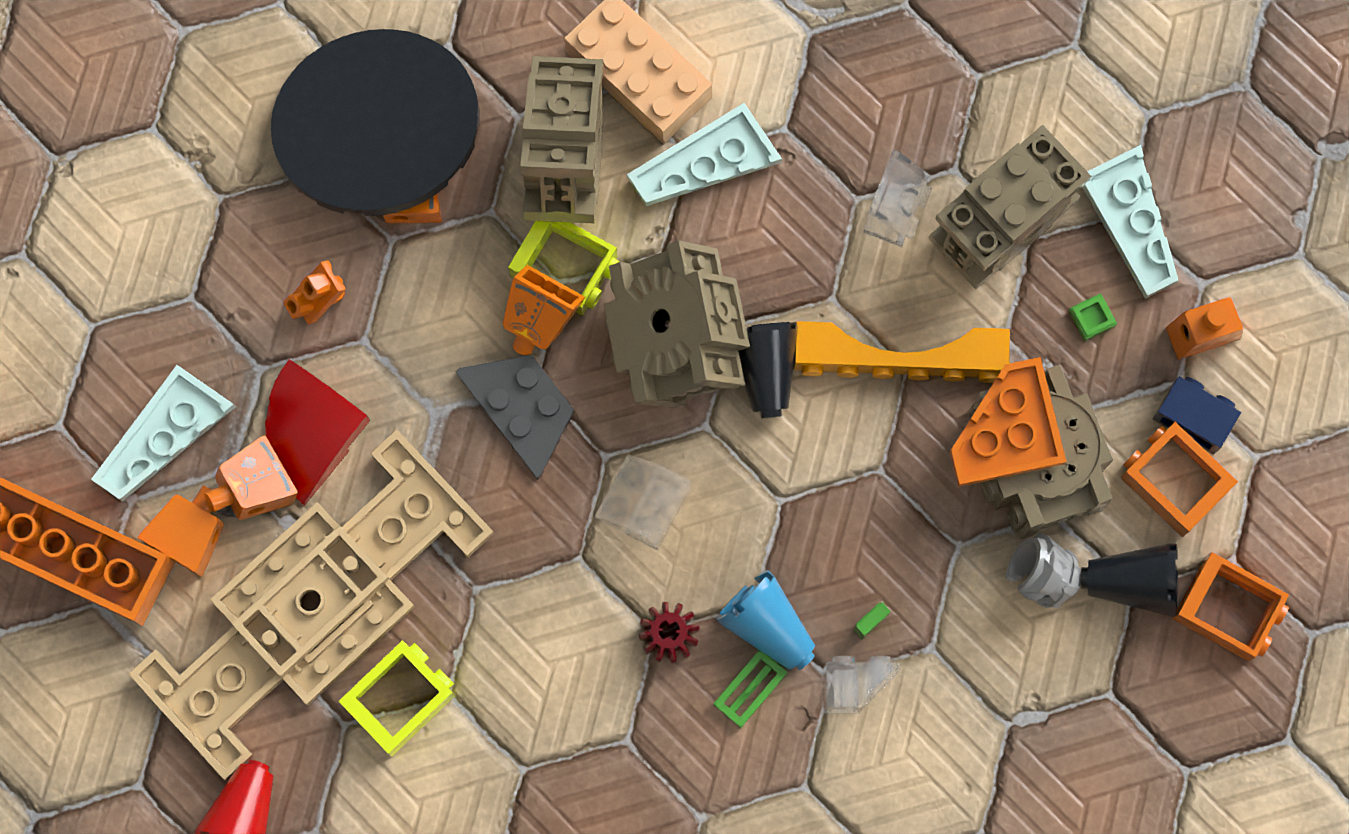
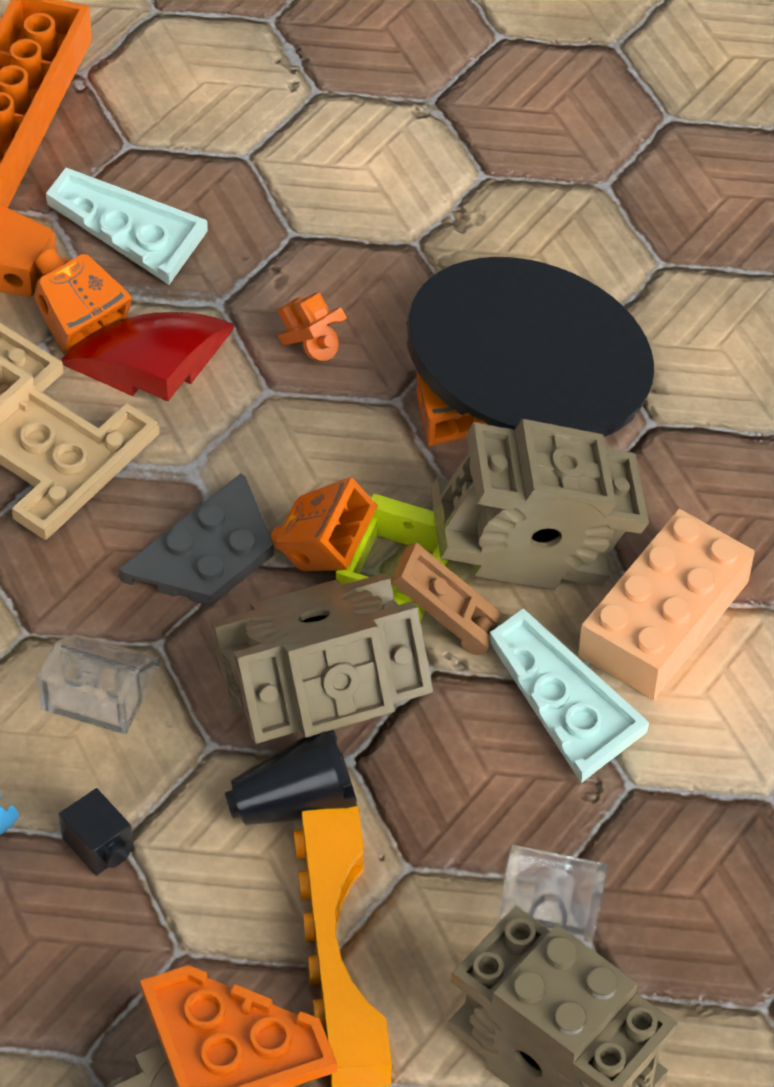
camera: 80 degrees right, 25 degrees down
none -> black brick [59,788,134,876]
none -> medium nougat plate [391,542,501,655]

